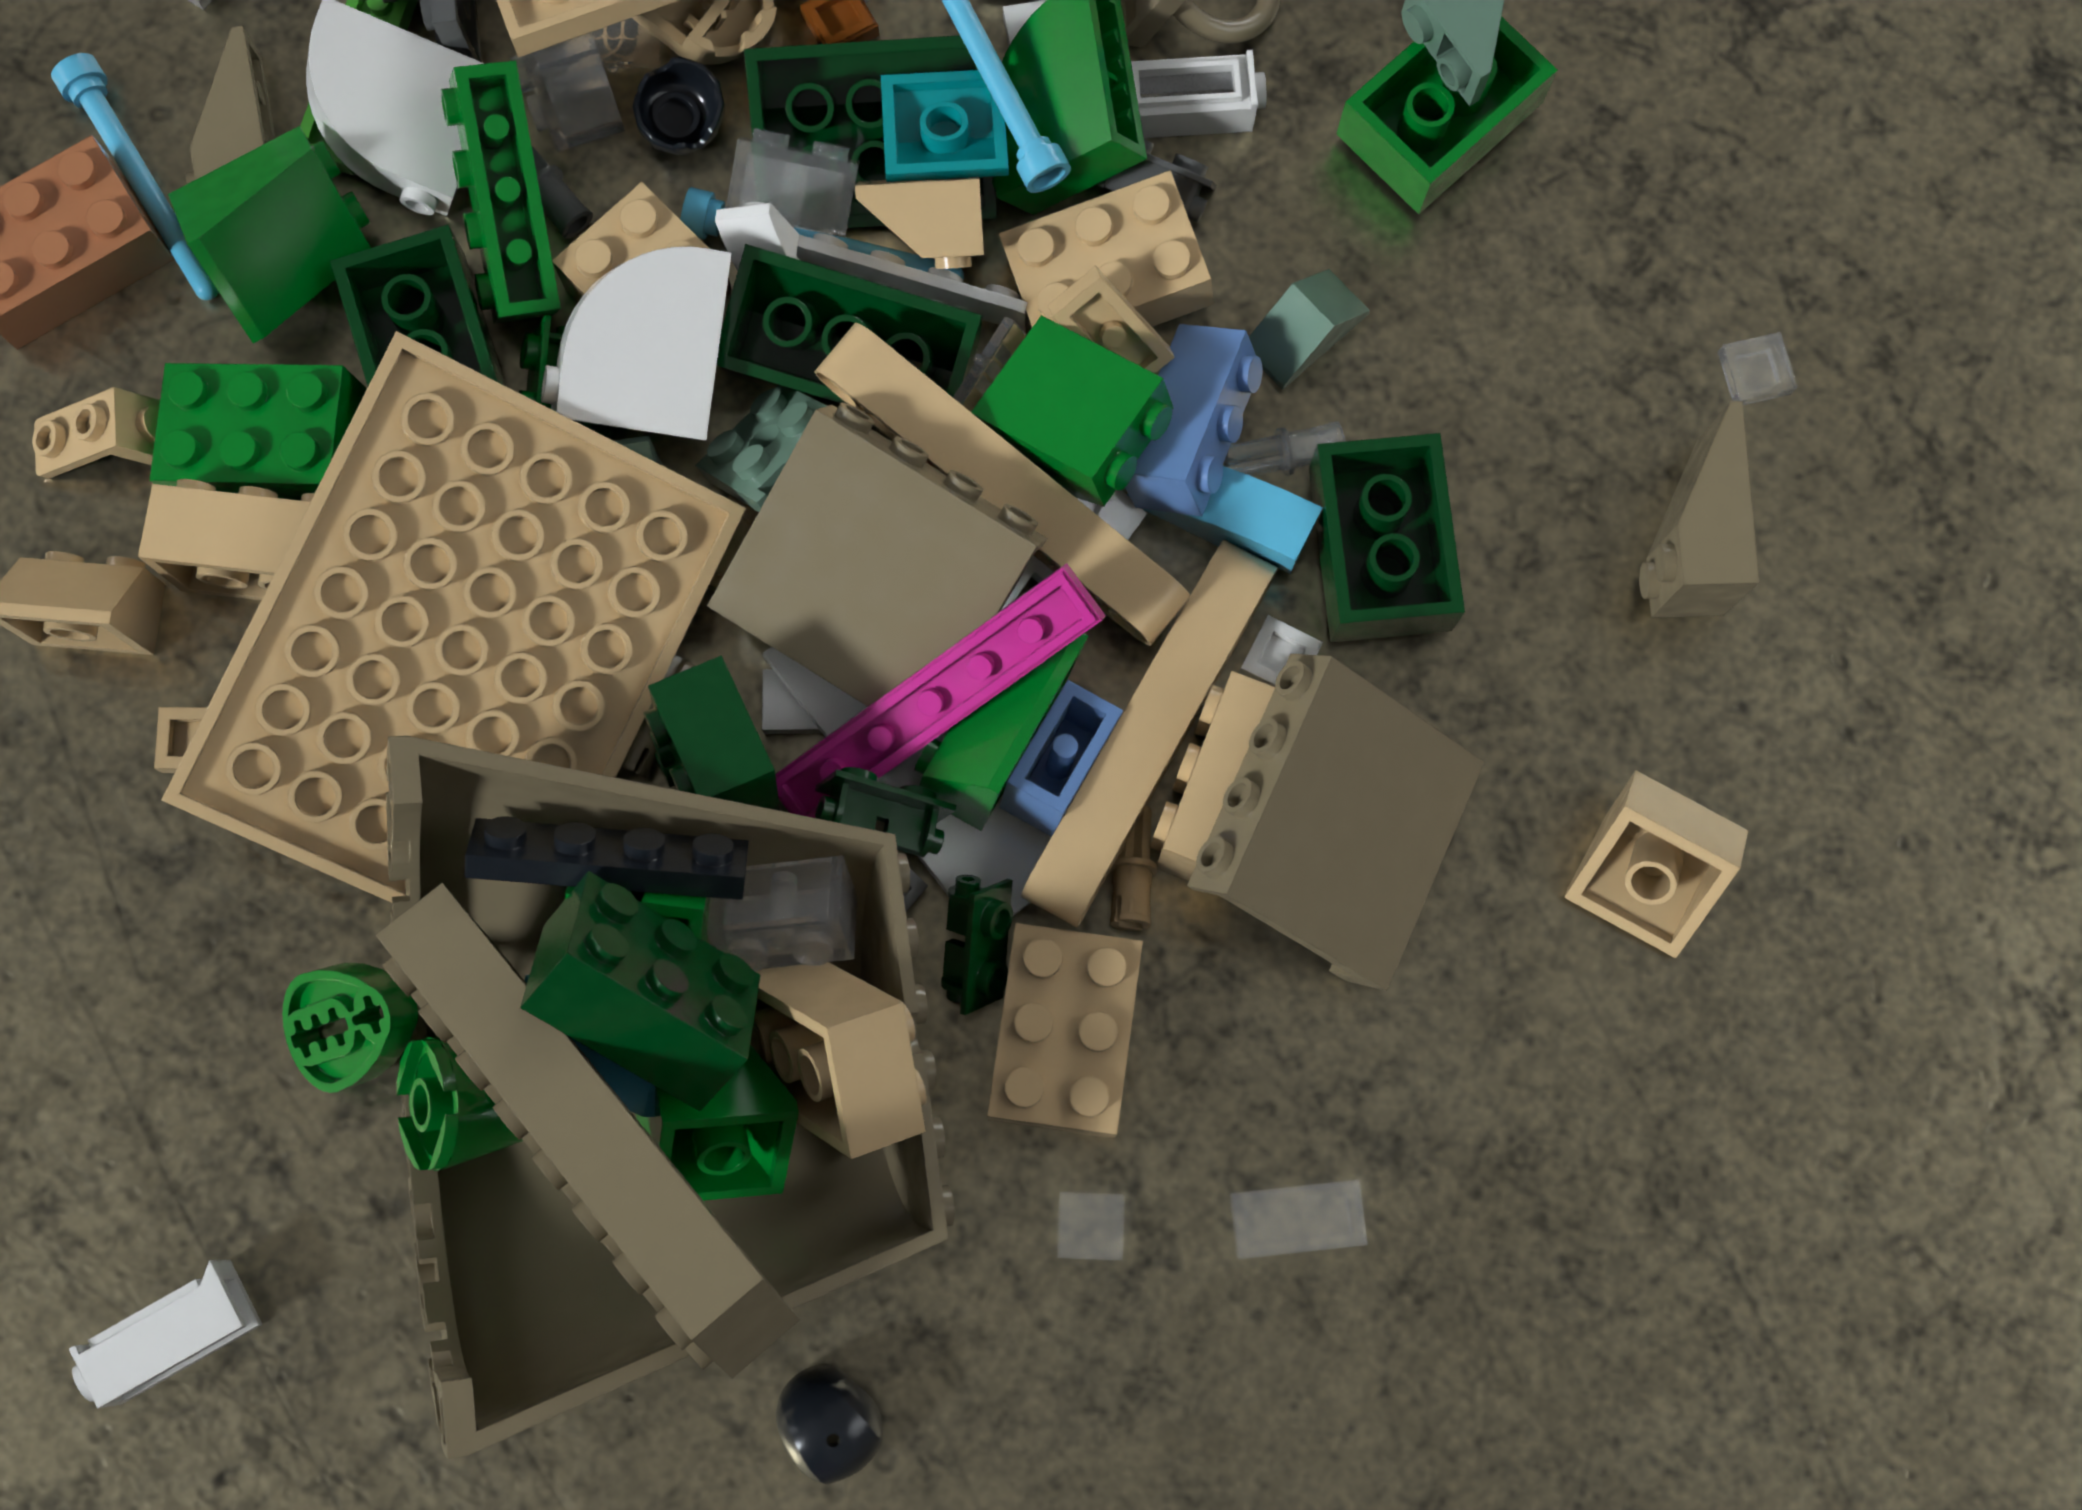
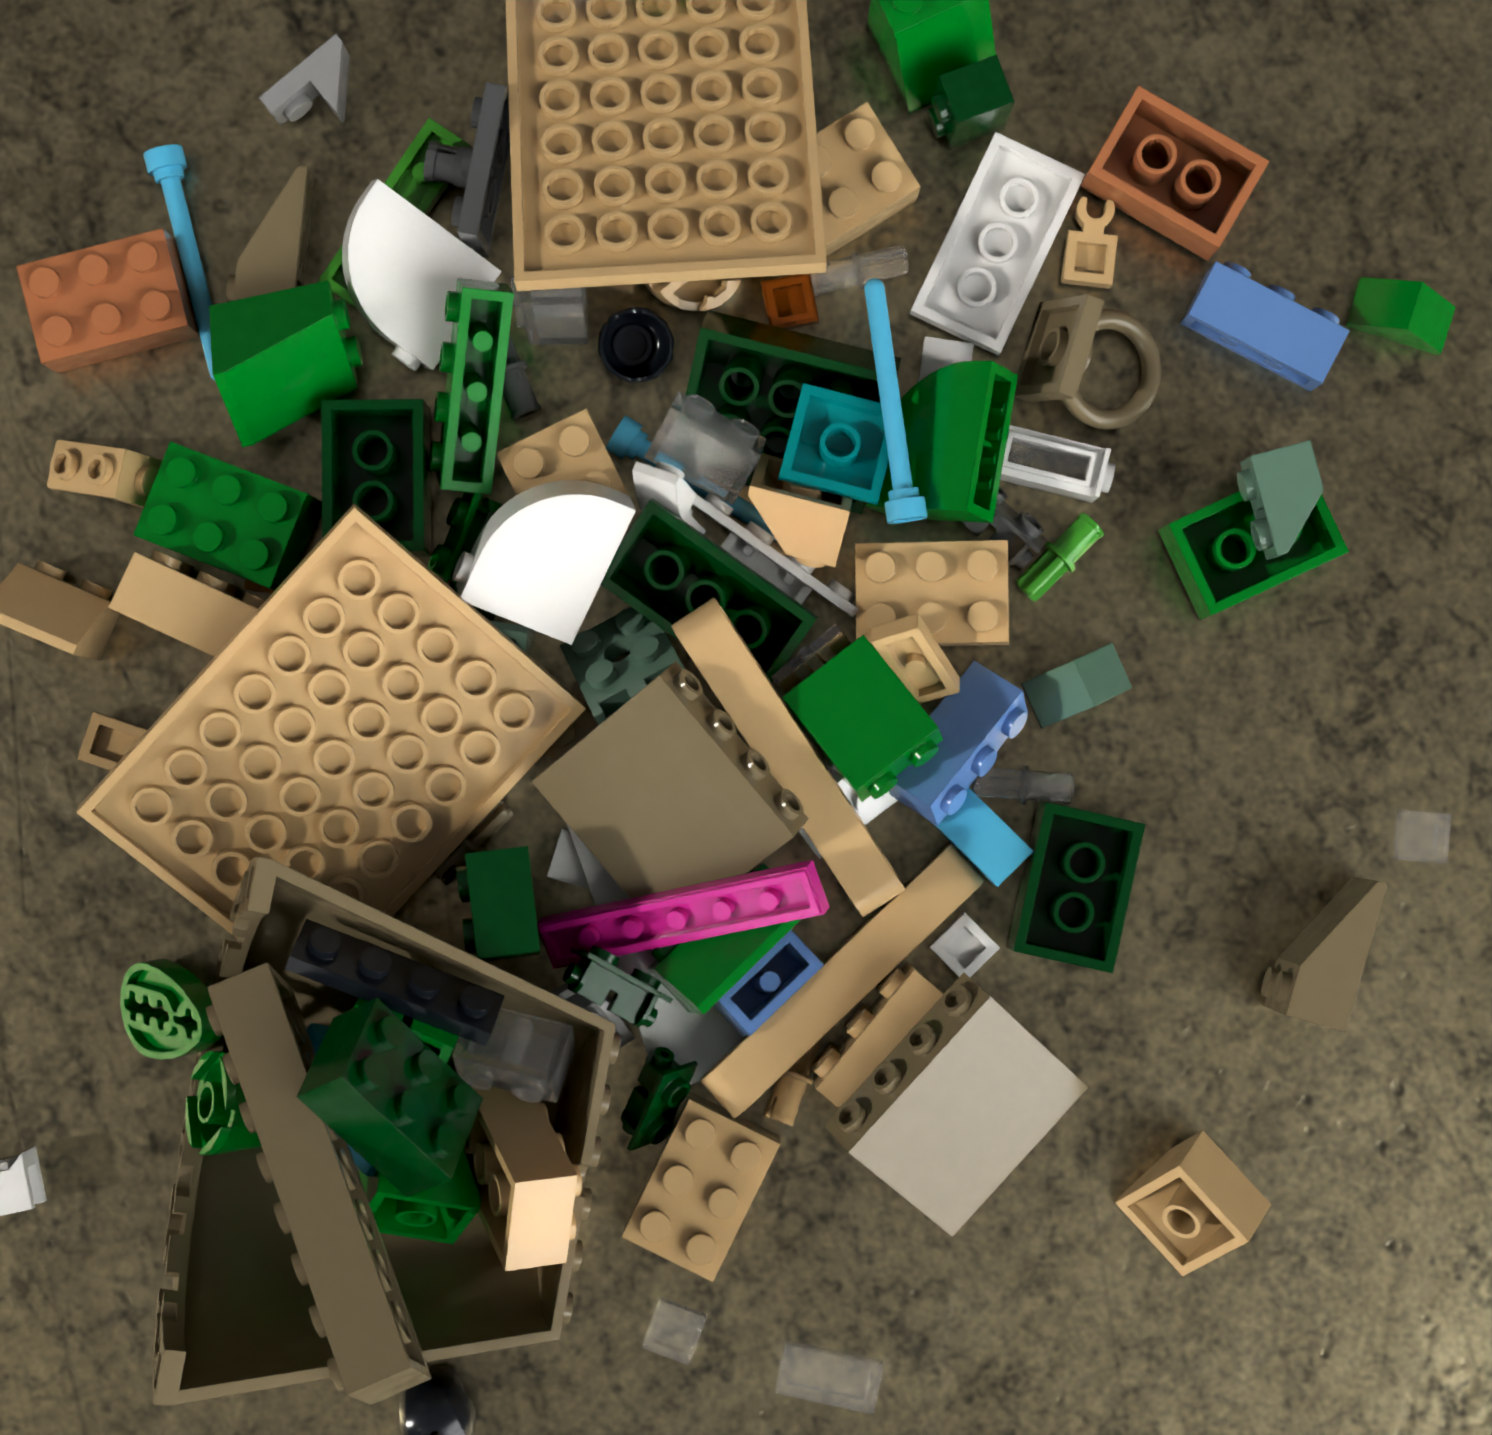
camera: 15 degrees right, 10 degrees up
none -> bright green axle [1016,513,1104,601]

